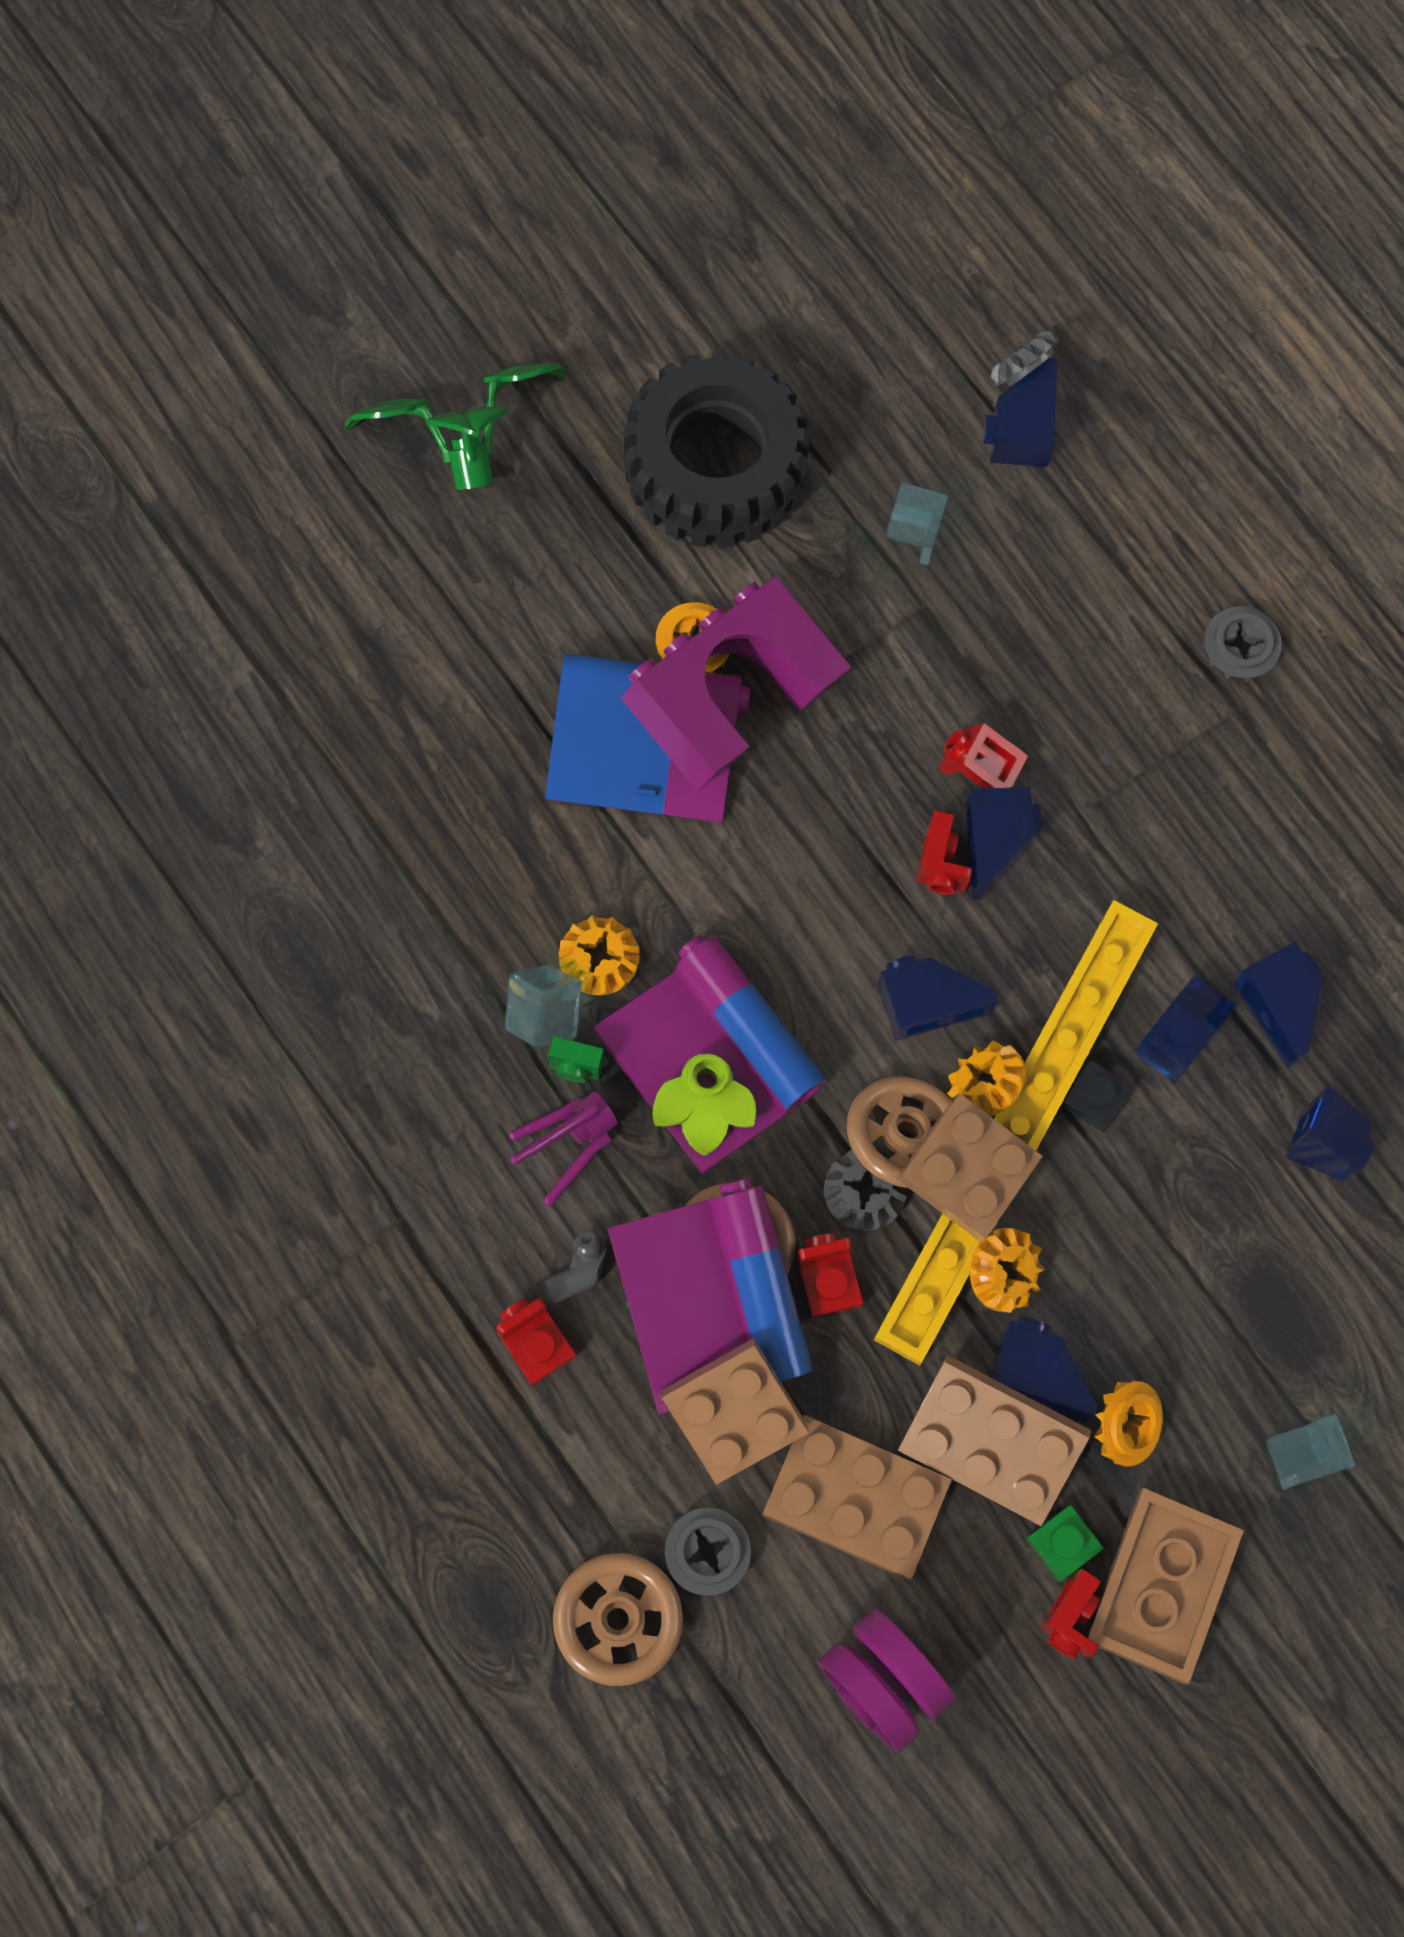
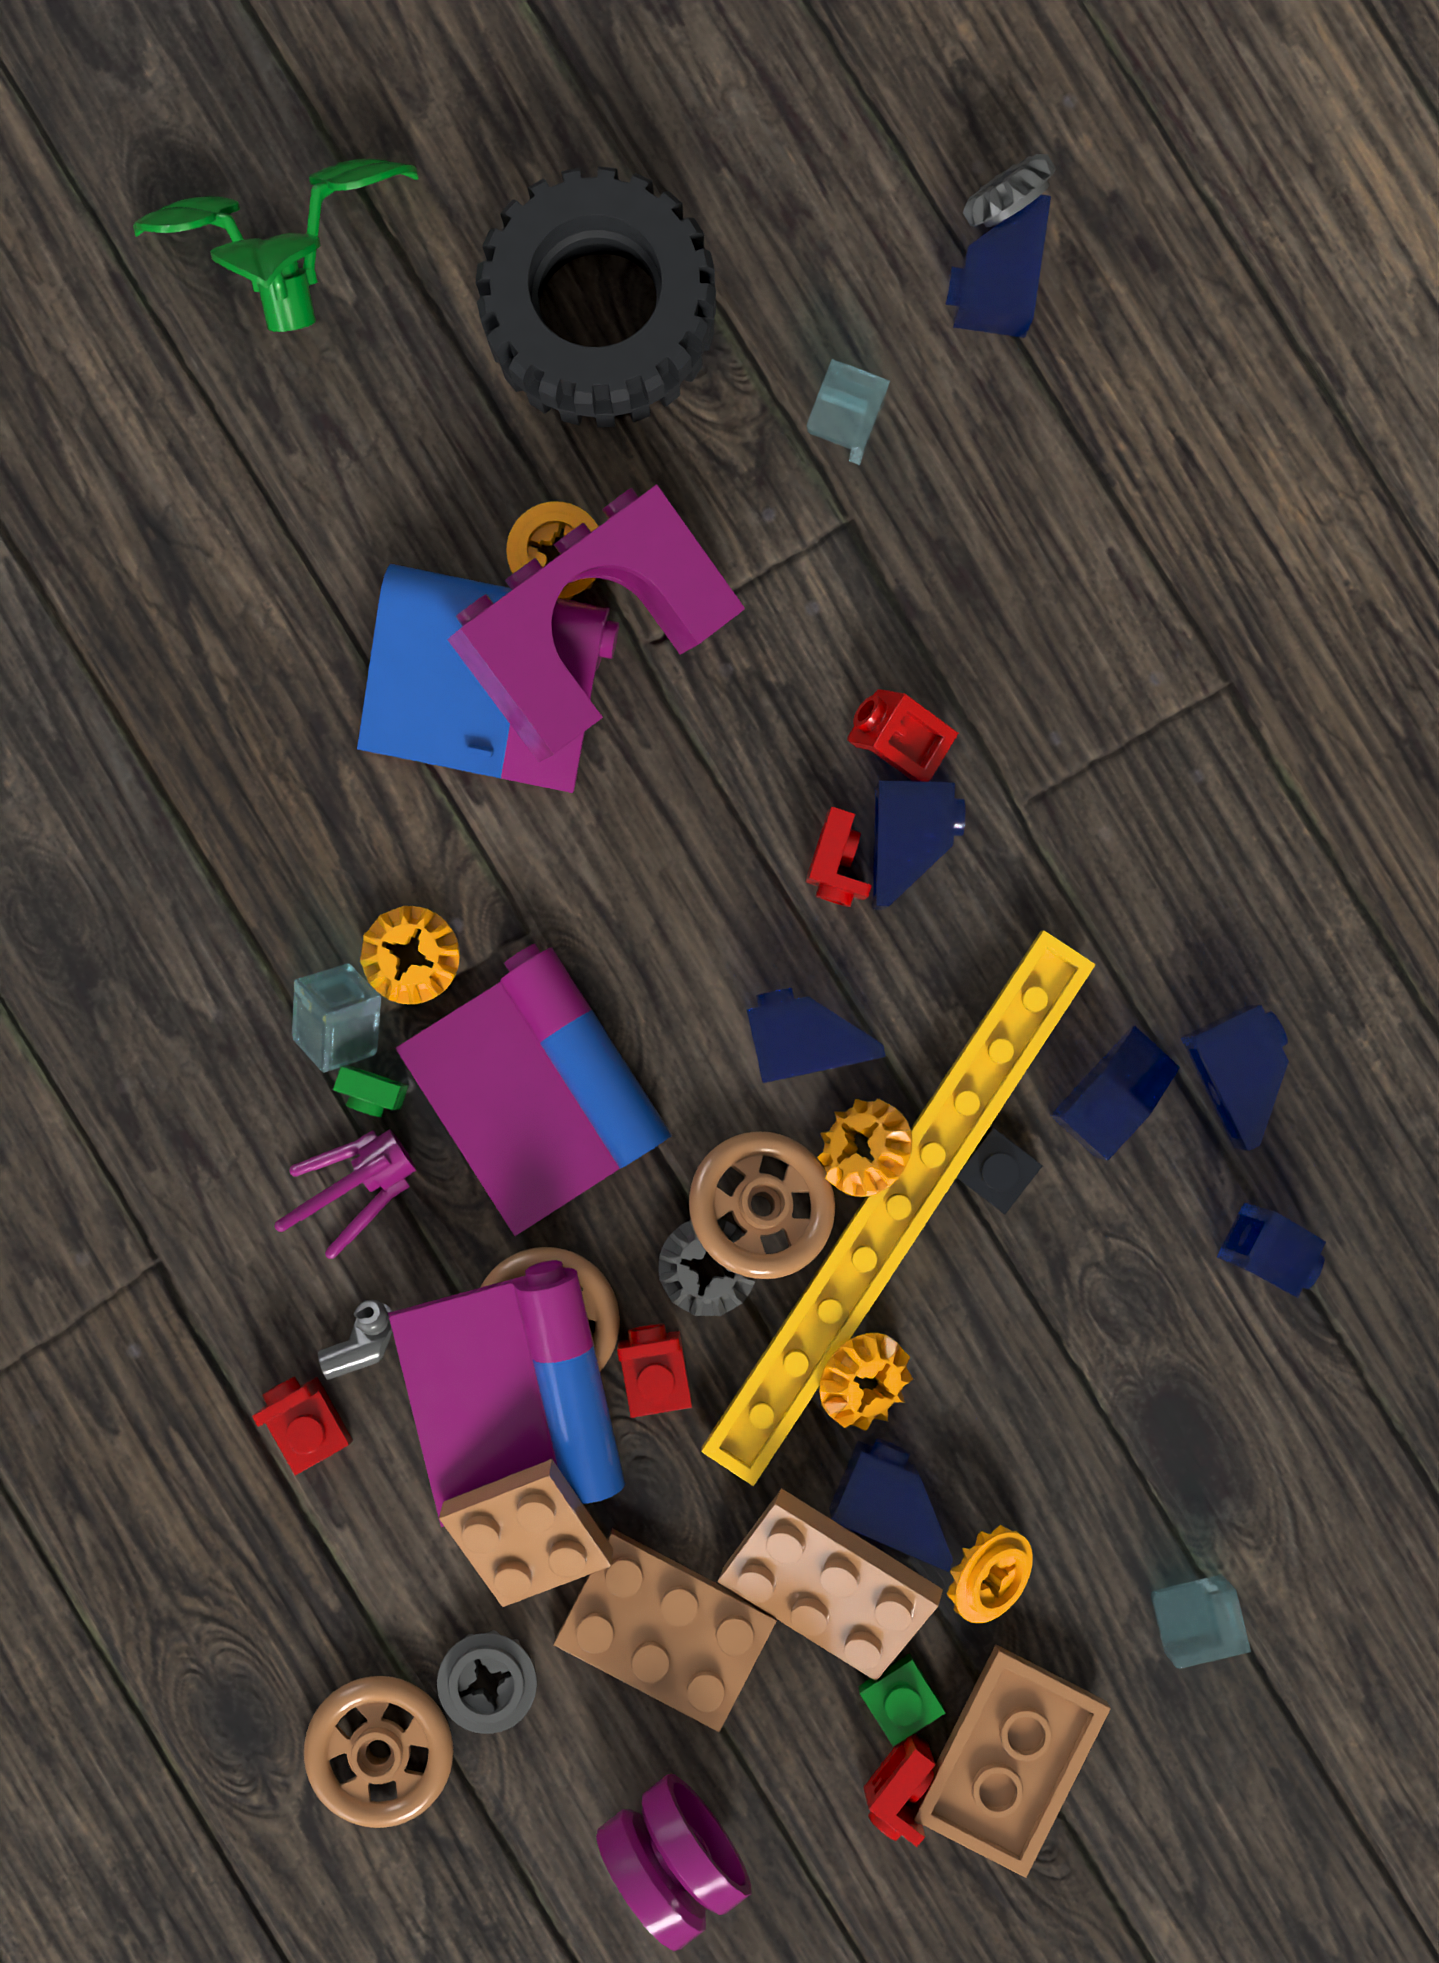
camera: 10 degrees right, 15 degrees up
lime plate [652,1053,756,1156] -> none
medium nougat plate [896,1093,1042,1242] -> none
dark grey gear [1202,606,1282,682] -> none

